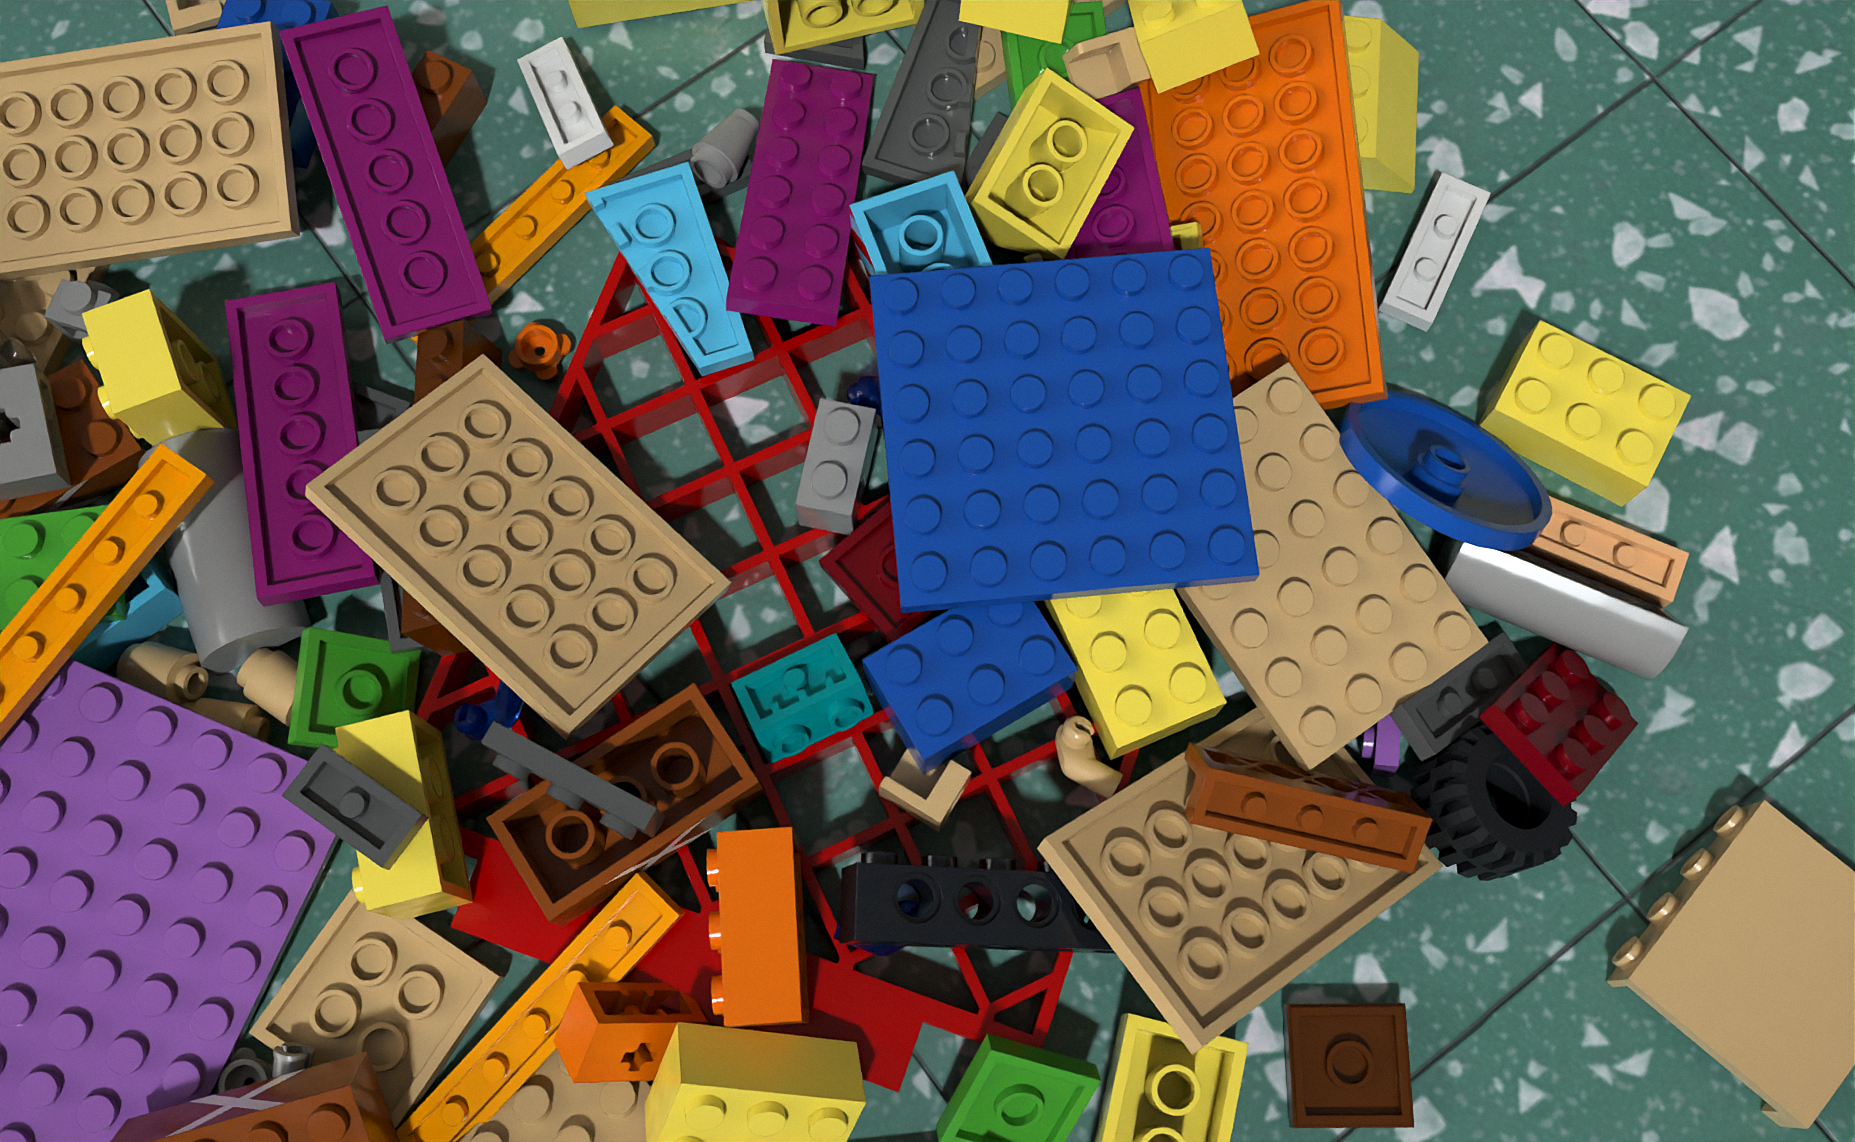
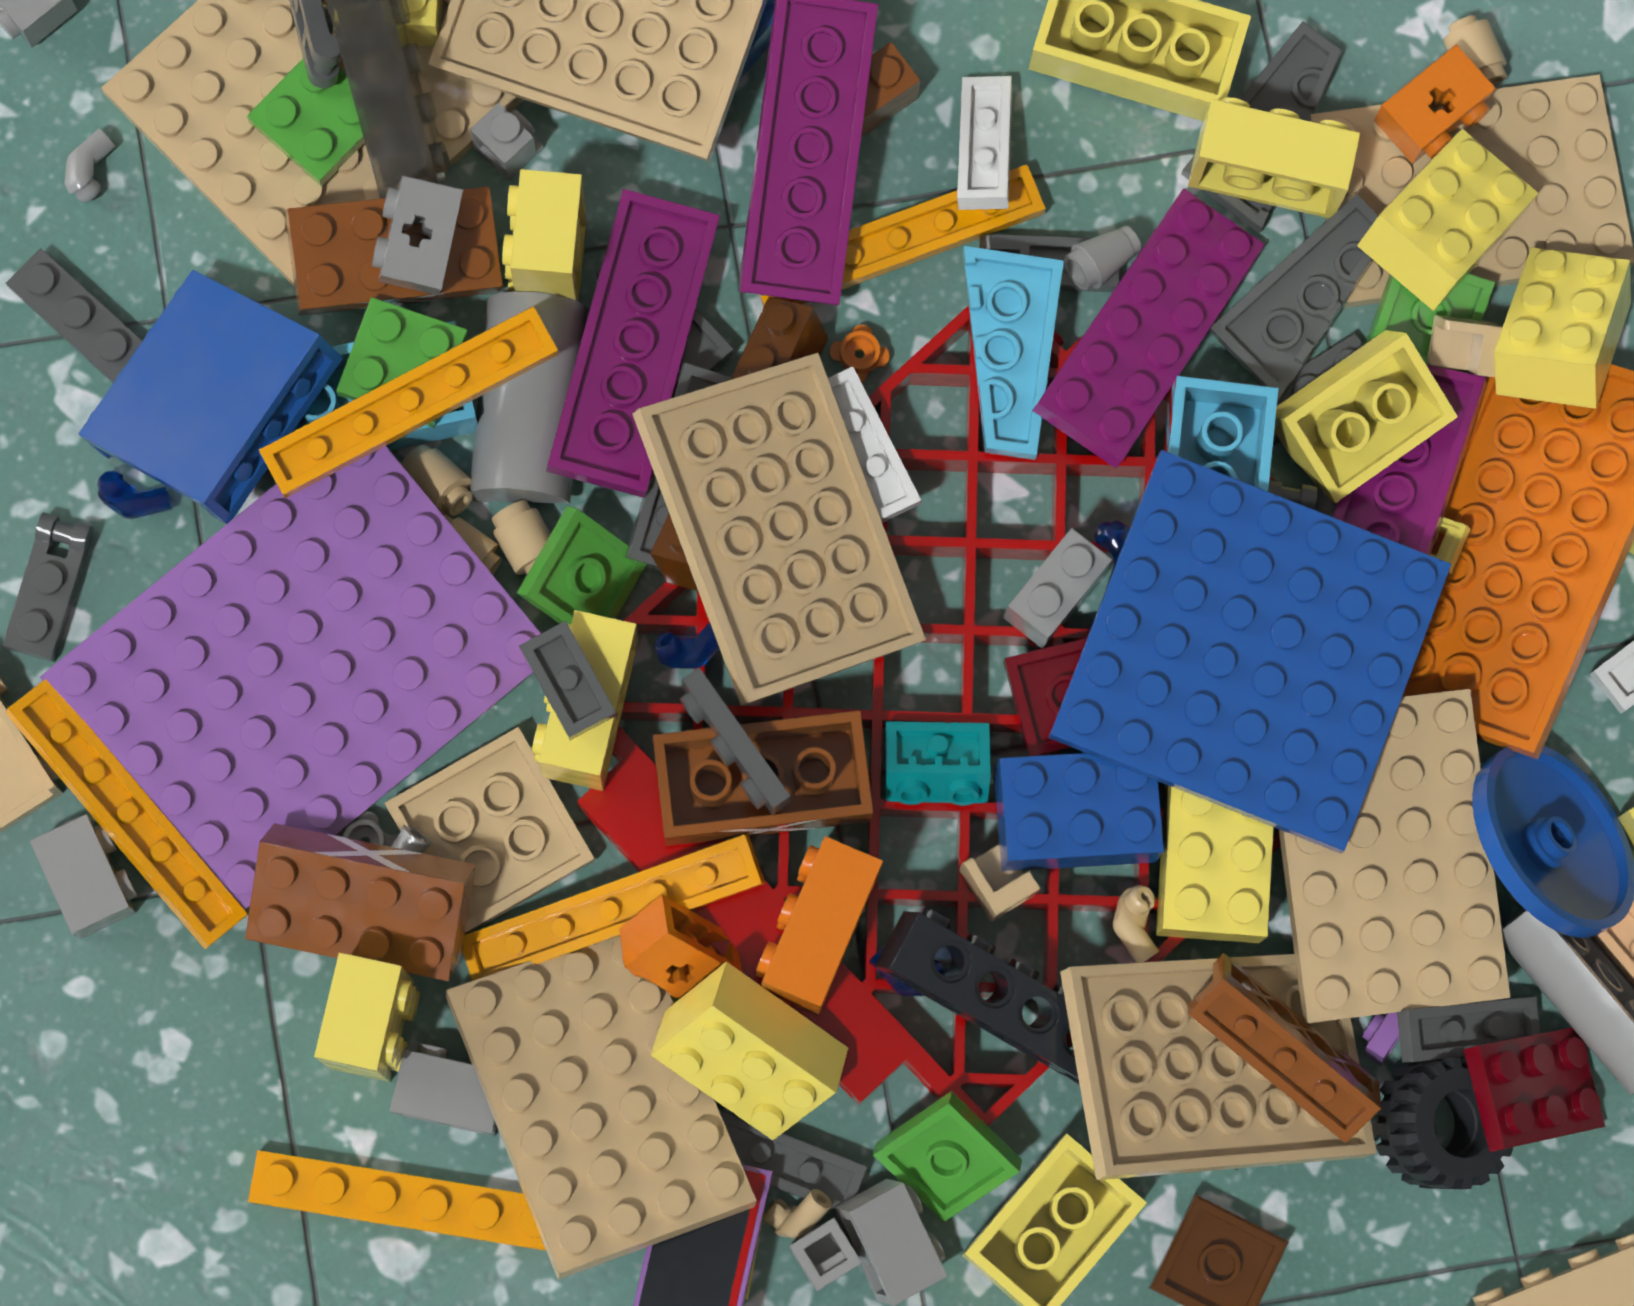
camera: 20 degrees right, 5 degrees up
none -> white plate [828,367,921,523]

